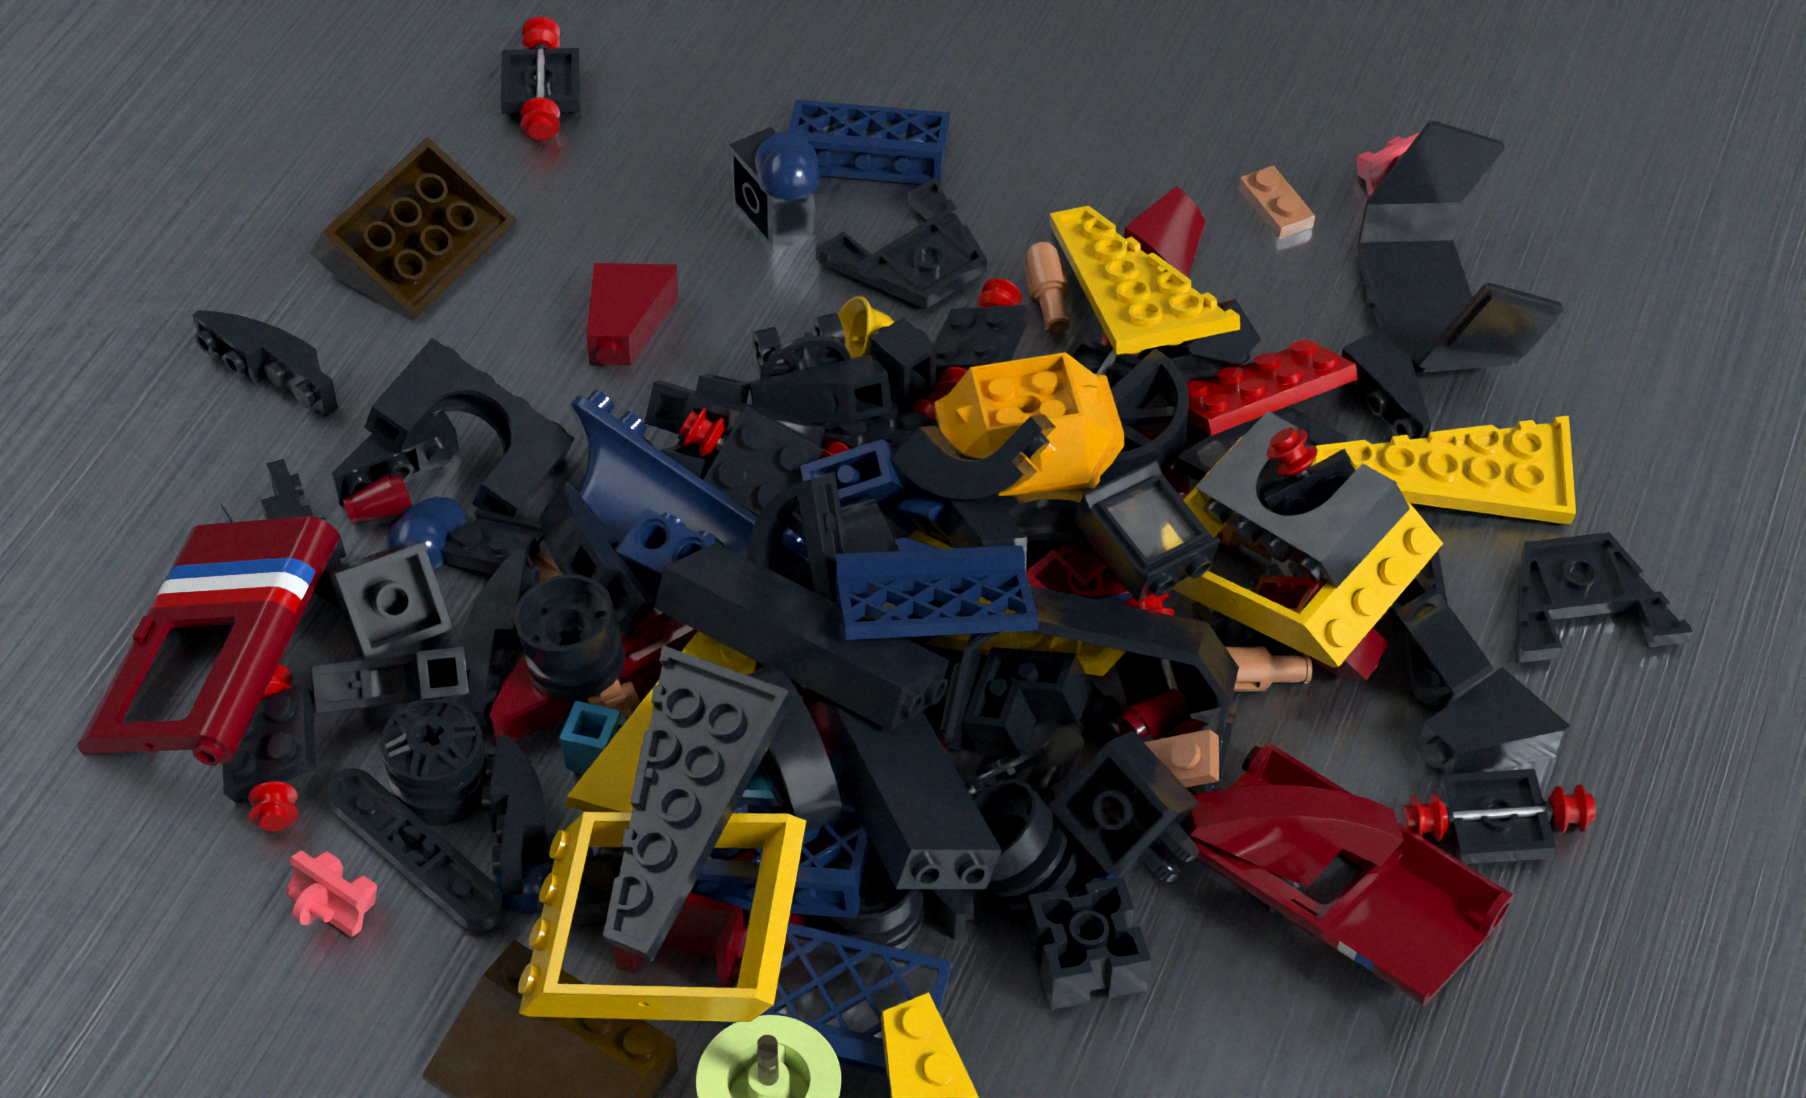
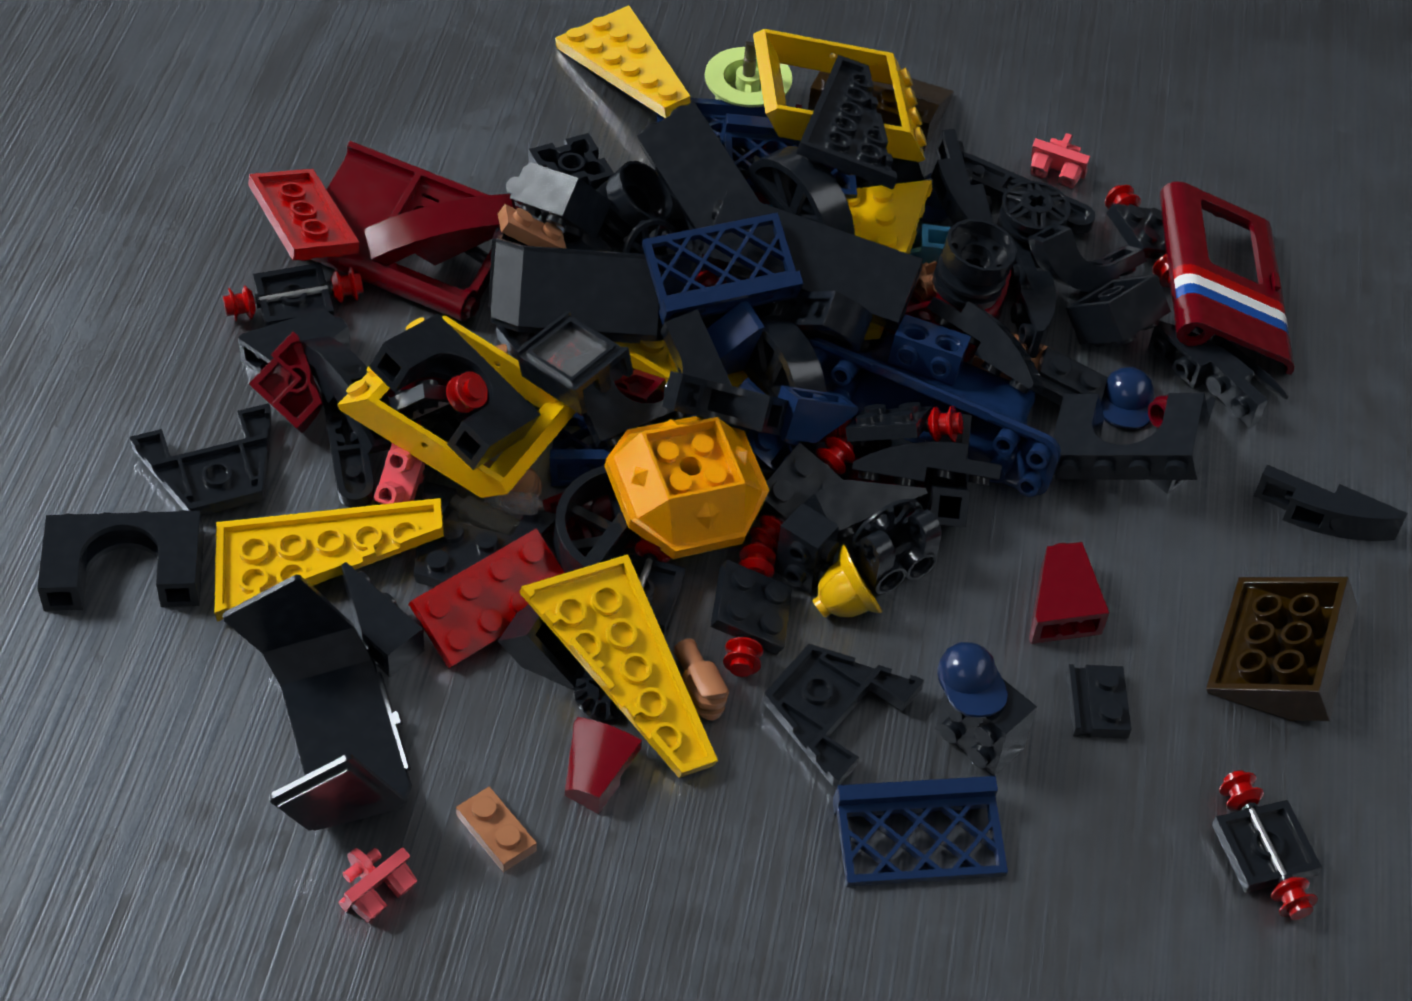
camera: 165 degrees right, 0 degrees up
none -> black arch [37,510,204,611]
none -> red plate [248,169,360,261]
none -> dark red slope [249,331,323,434]
none -> black plate [1066,664,1132,739]

